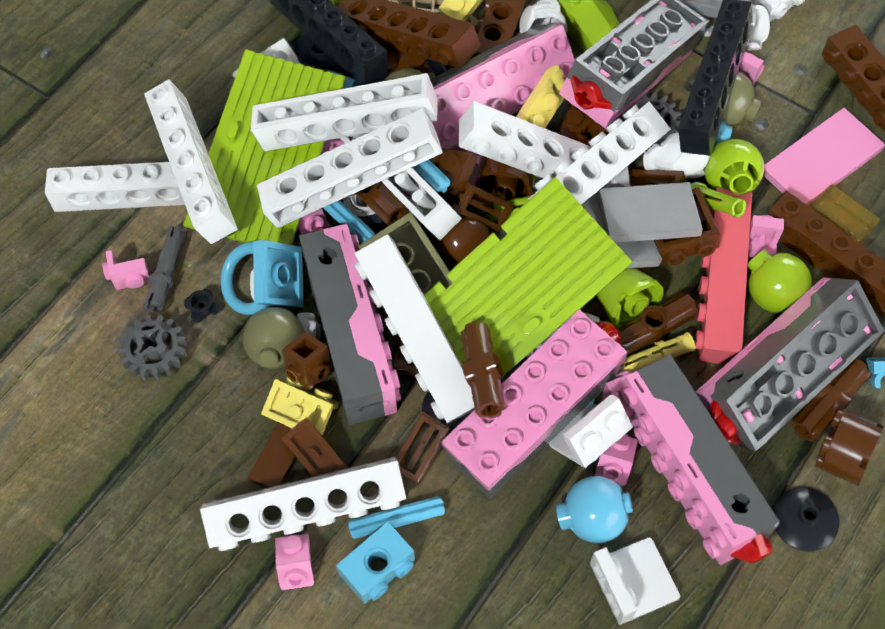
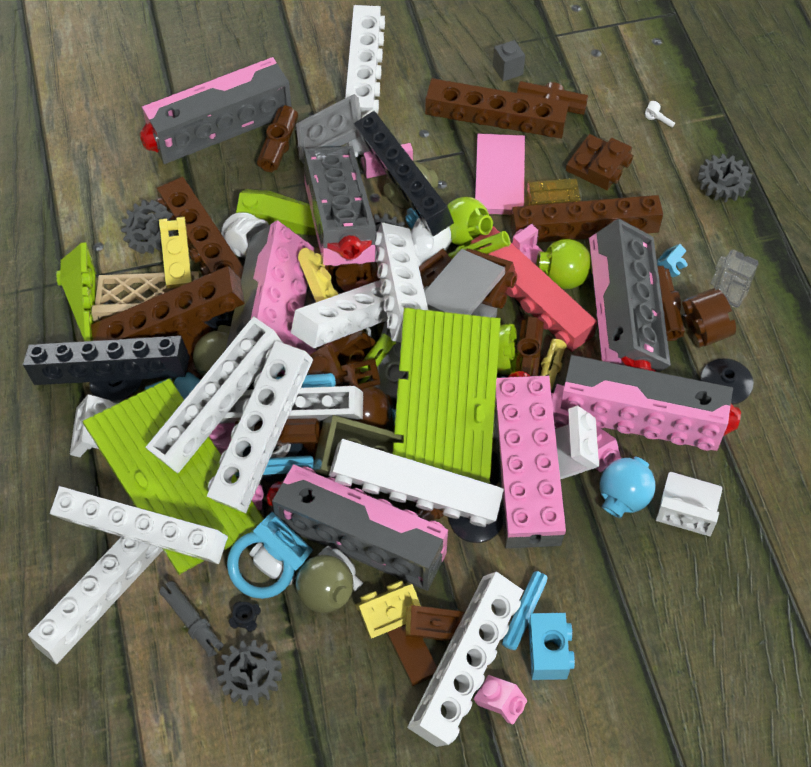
camera: 50 degrees left, 5 degrees down
bright pink bracket [102,250,151,290] -> none
reddish brown brick [282,331,332,390] -> none
reddish brown tile [396,411,452,484] -> none
reddish brown piece [461,321,506,419] -> none

